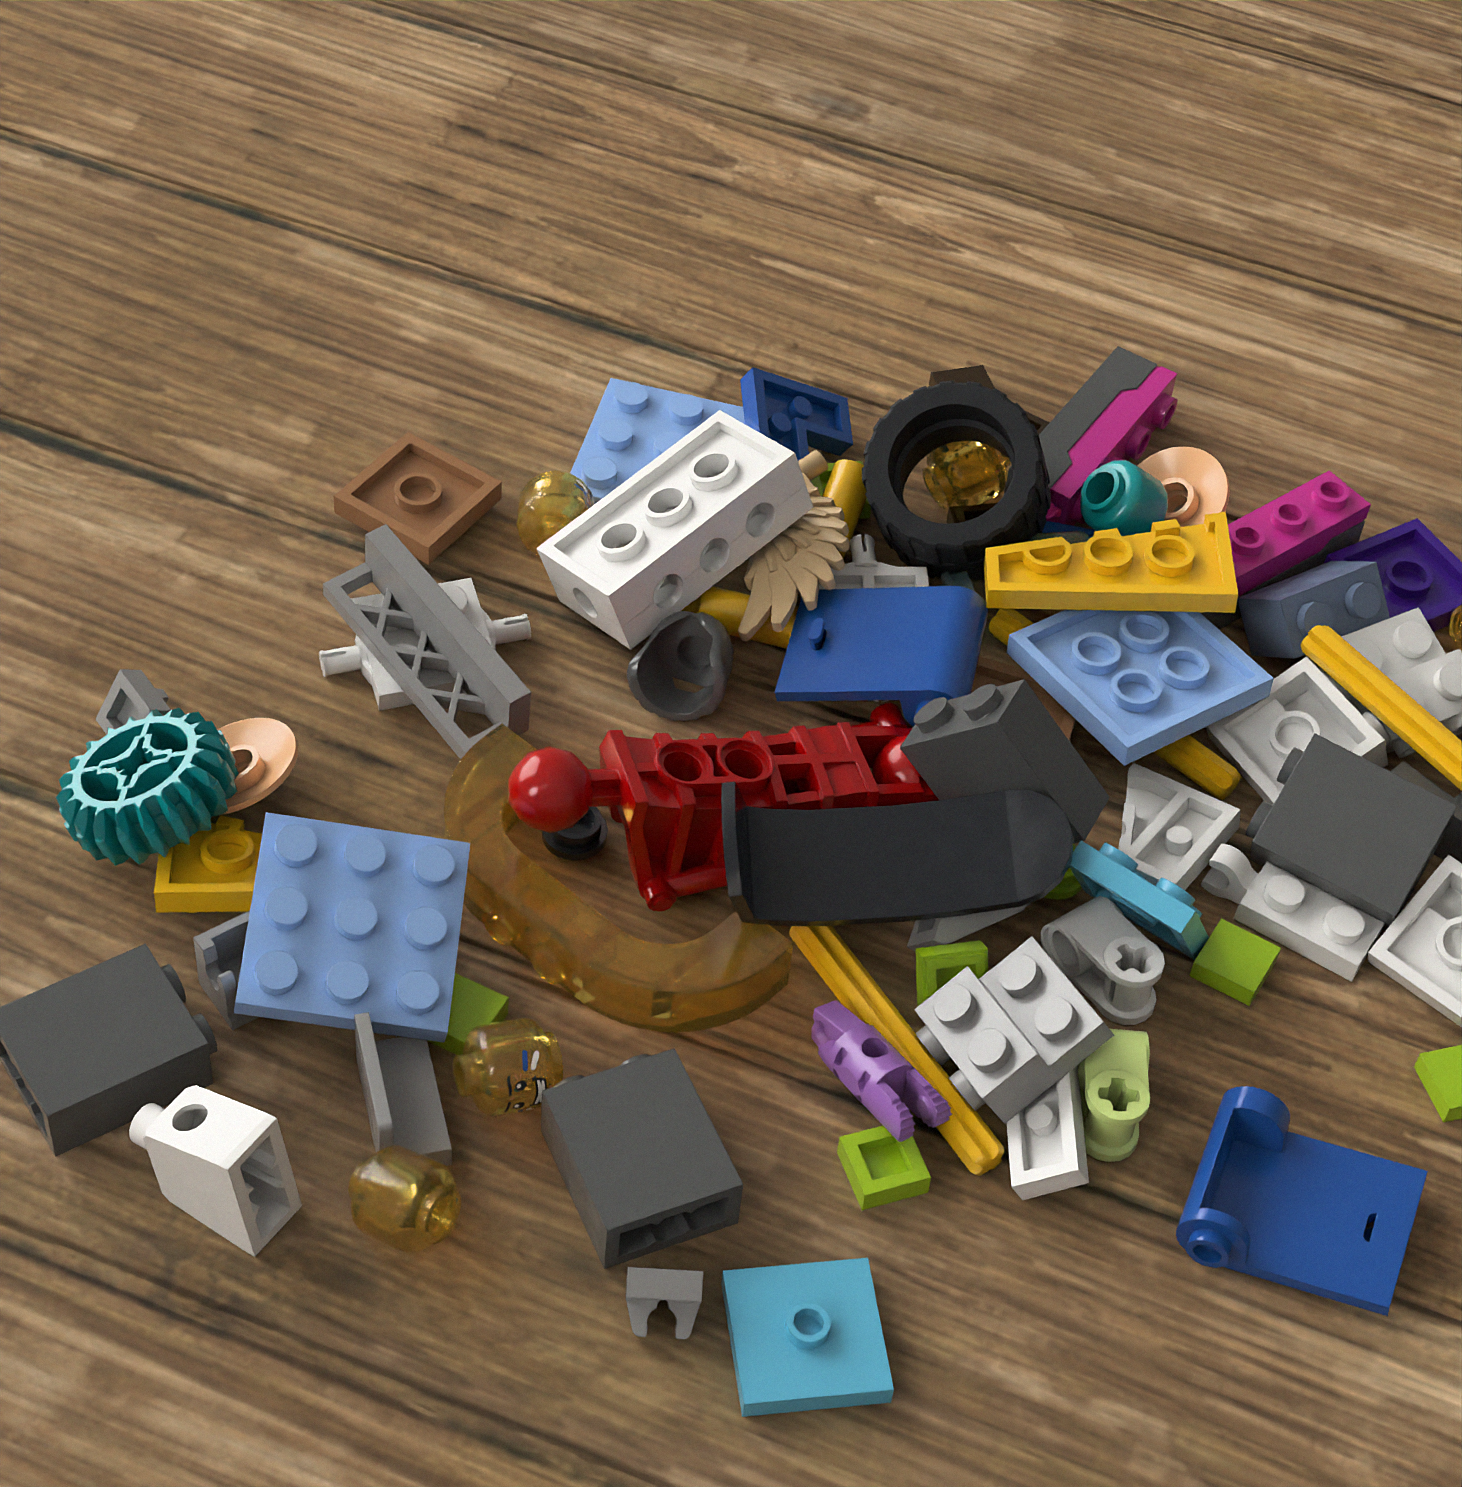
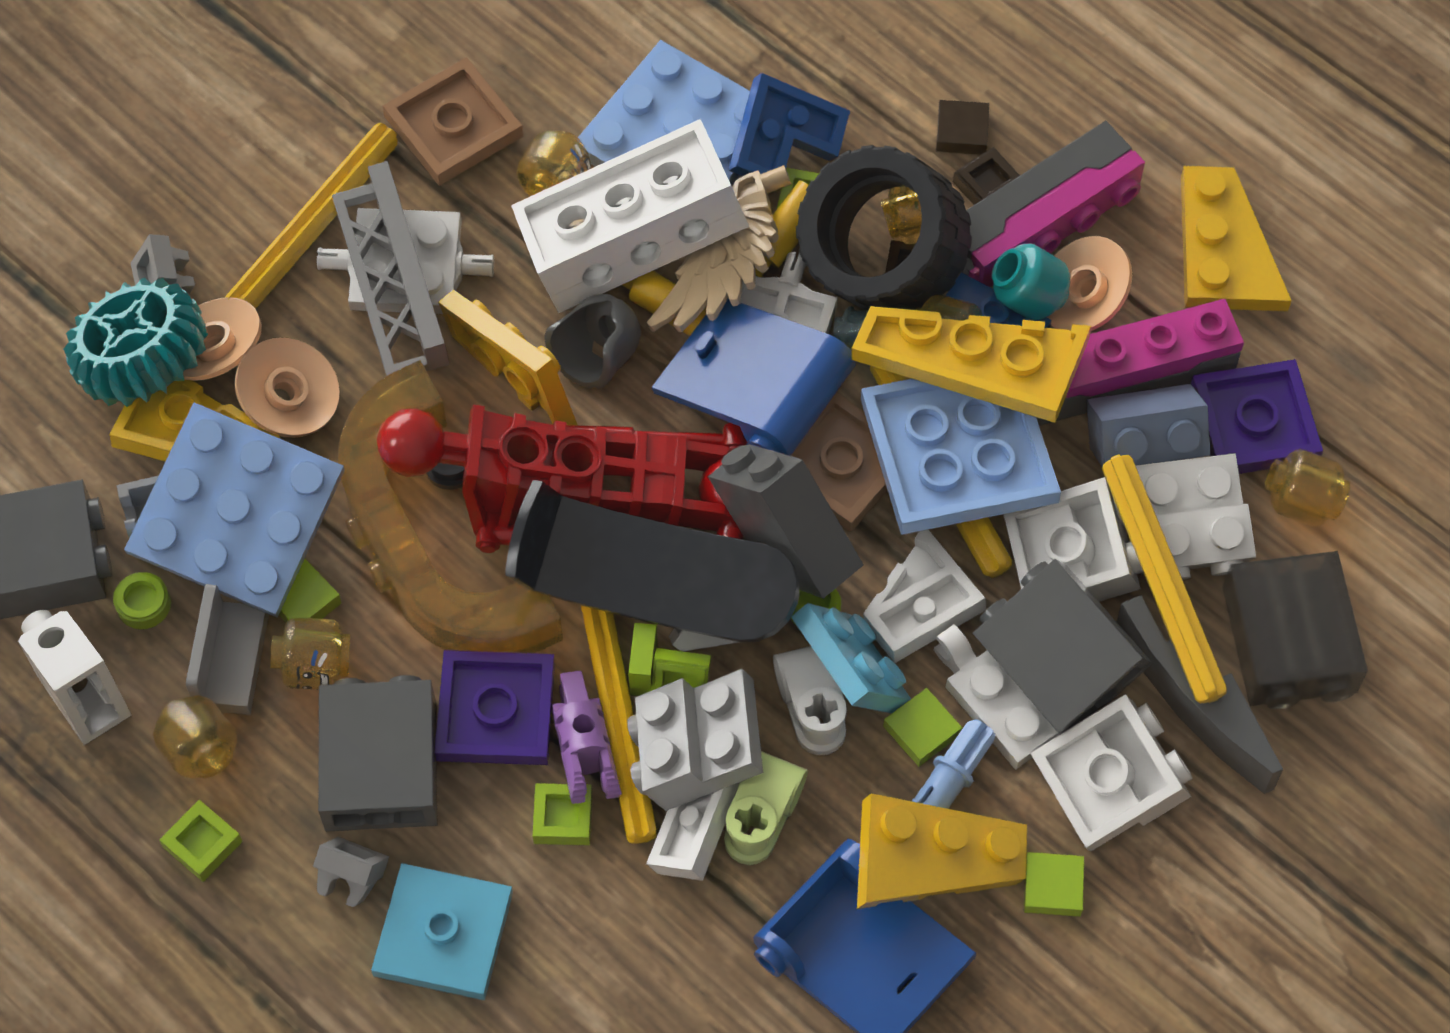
camera: 25 degrees right, 15 degrees up
none -> lime tile [113,572,171,629]
none -> lime tile [159,800,243,882]
none -> yellow axle [225,123,398,309]
none -> light nougat dish [235,338,340,438]
none -> dark purple plate [435,650,555,765]
none -> yellow wing [438,289,578,425]
none -> lime tile [628,623,658,696]
none -> yellow wing [857,793,1027,909]
none -> light blue axle [912,719,995,809]
none -> yellow wing [1181,166,1292,311]

